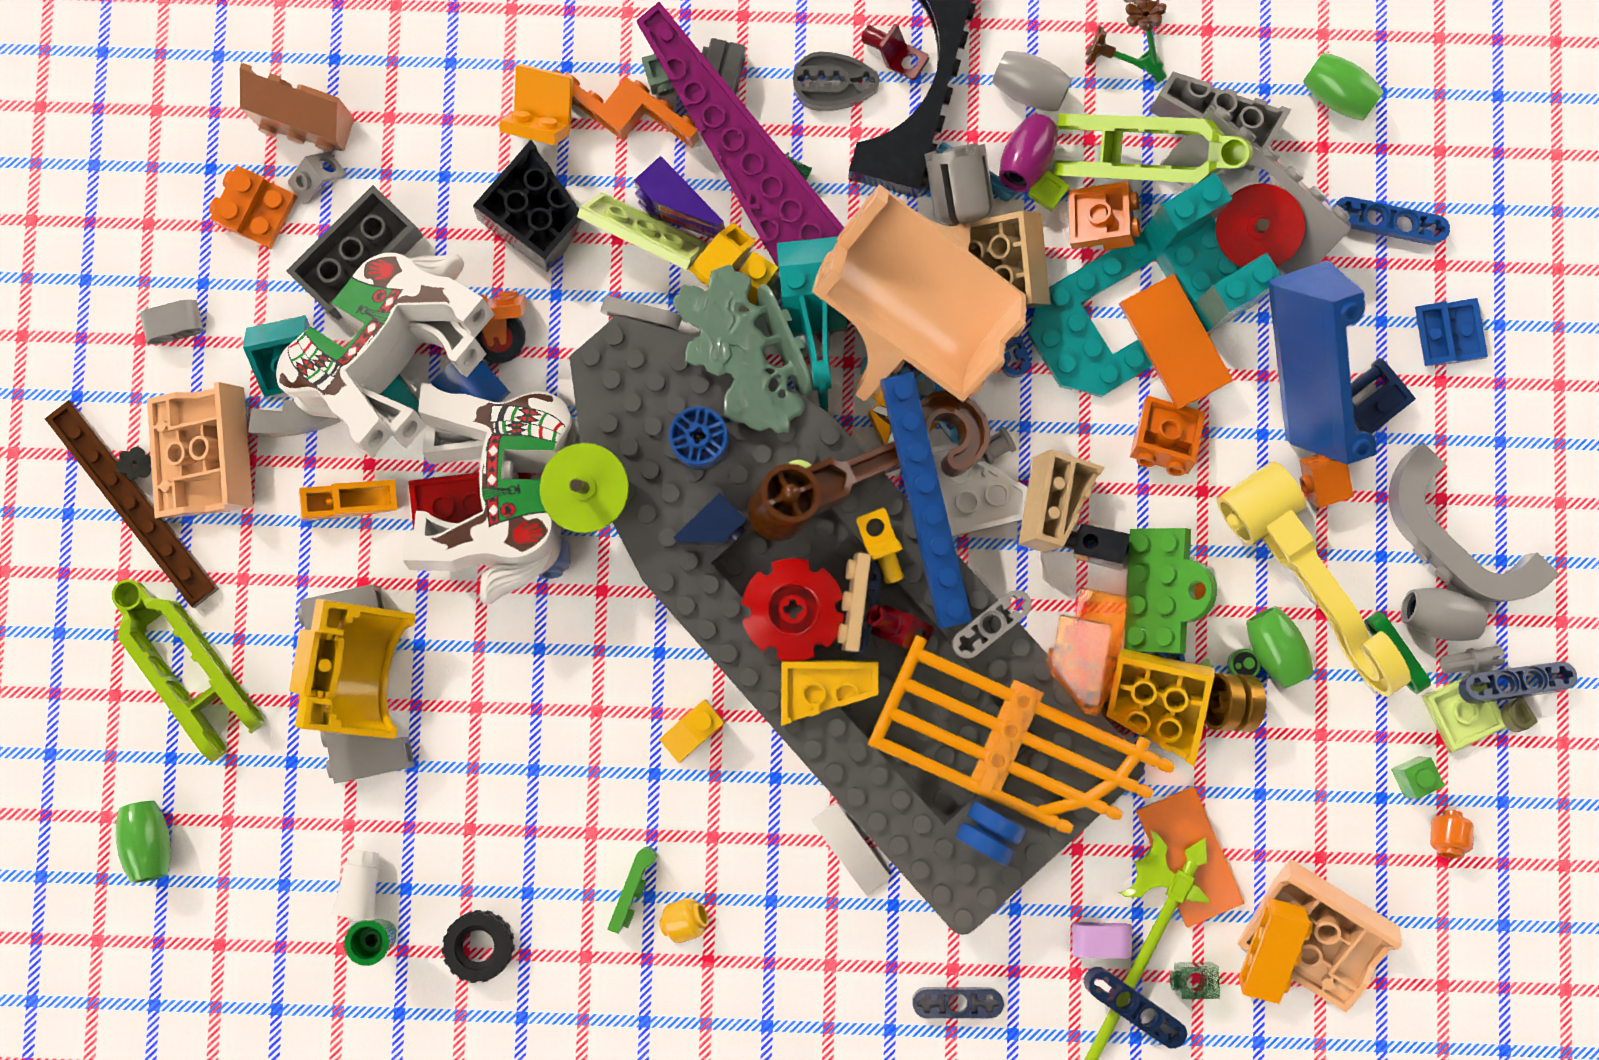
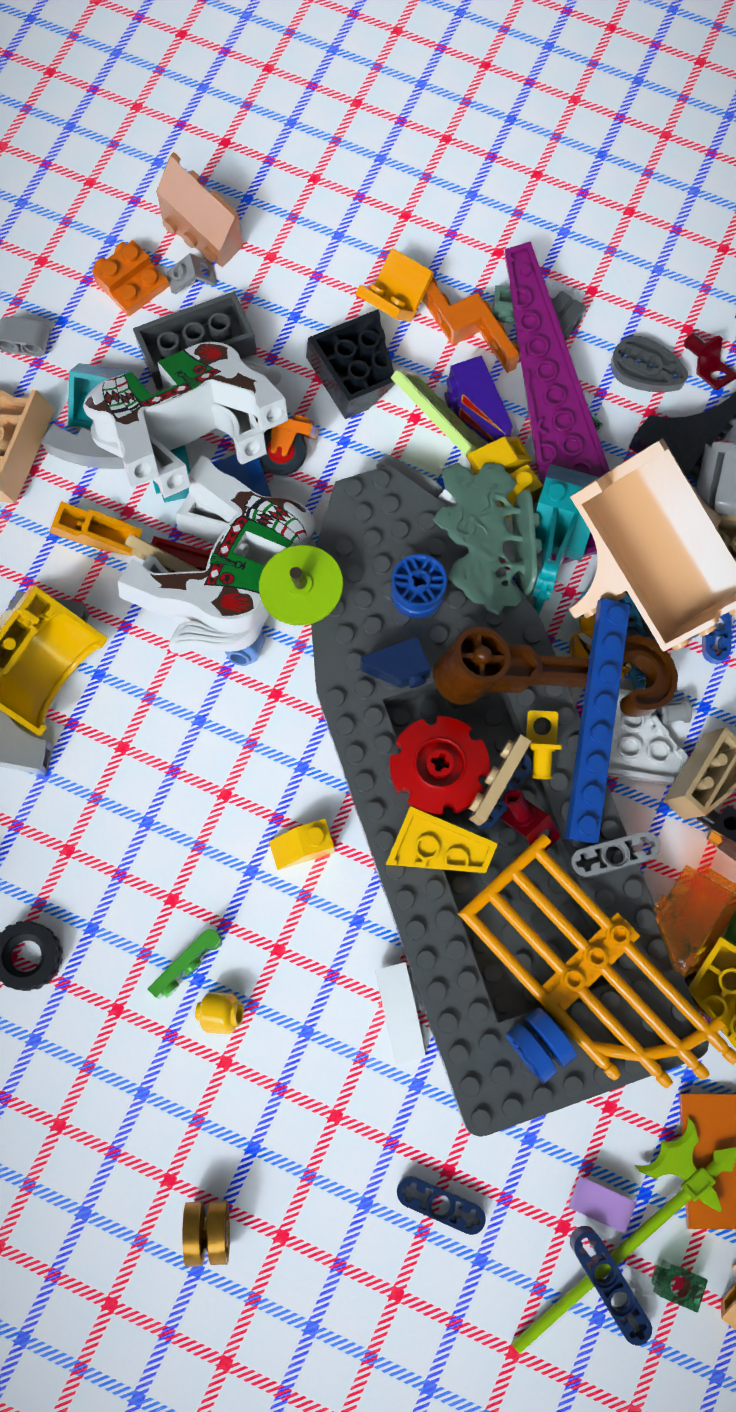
camera: 20 degrees right, 10 degrees down
none -> tan plate [124,534,201,573]

